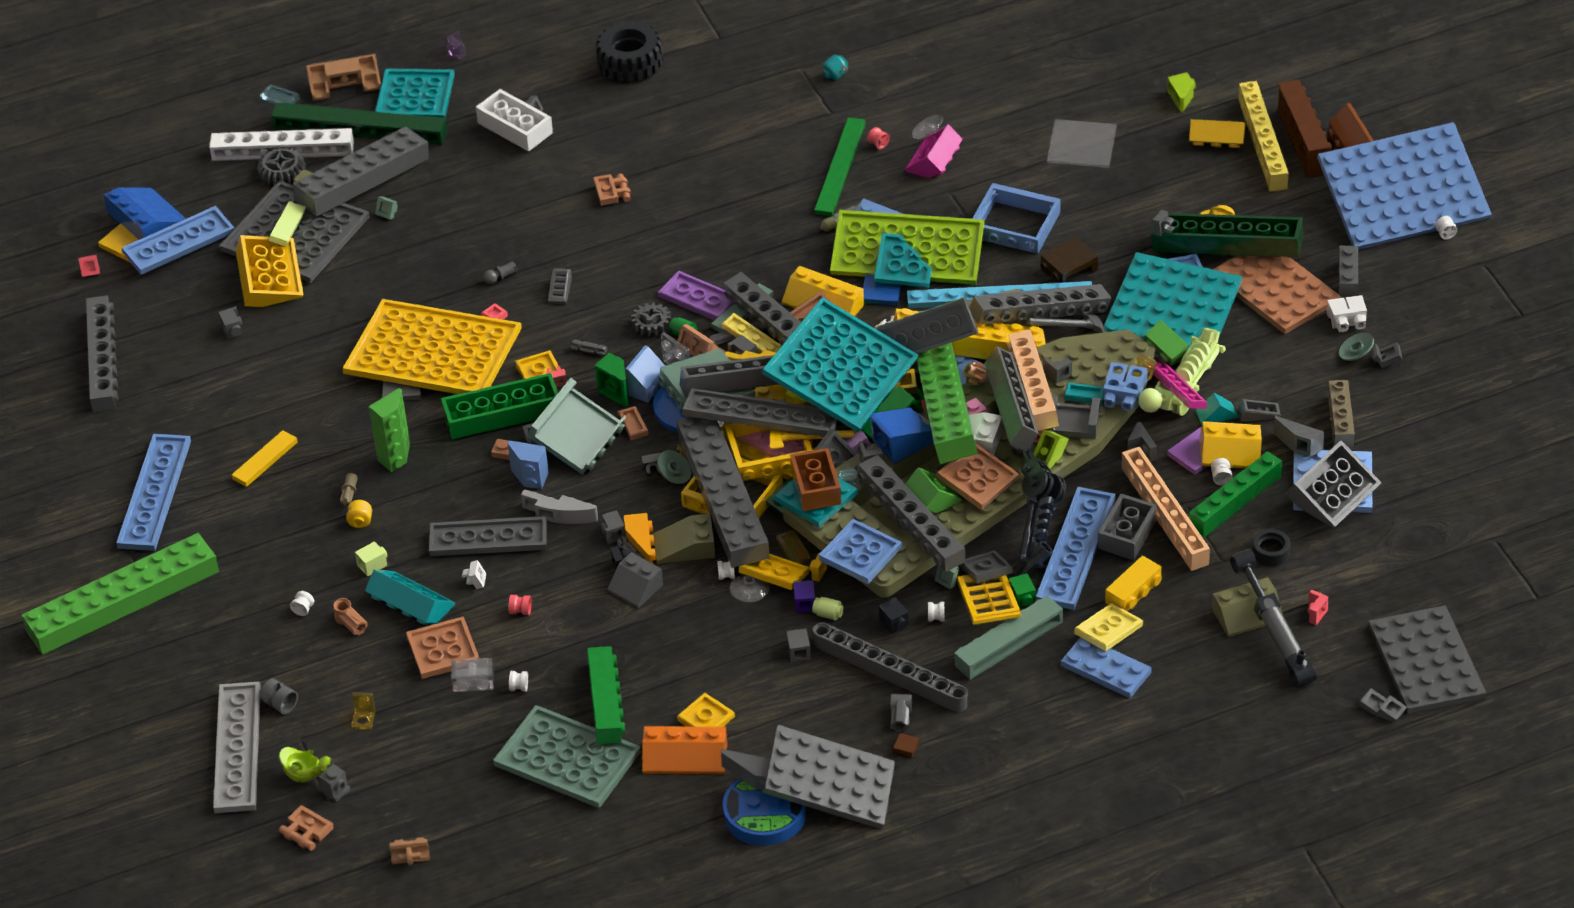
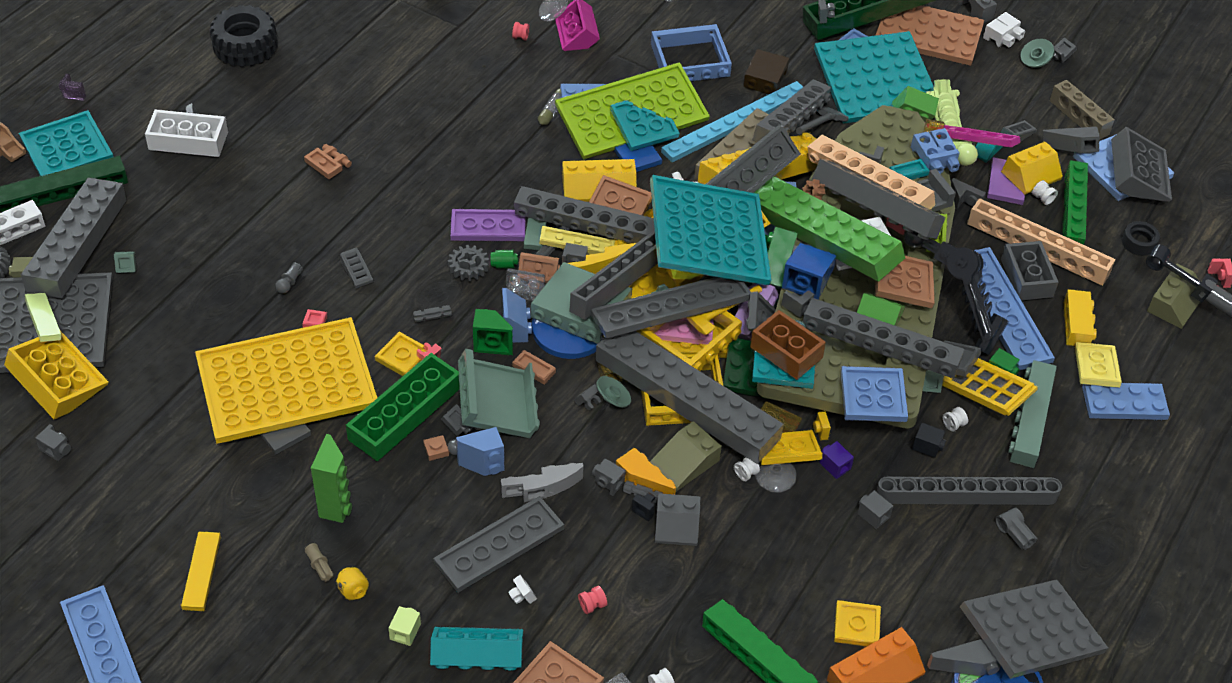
camera: 40 degrees left, 5 degrees up
yellowish green brick [812,597,843,620] -> none
green tile [815,117,865,217] -> none
reddish brown tile [893,733,920,757] -> none

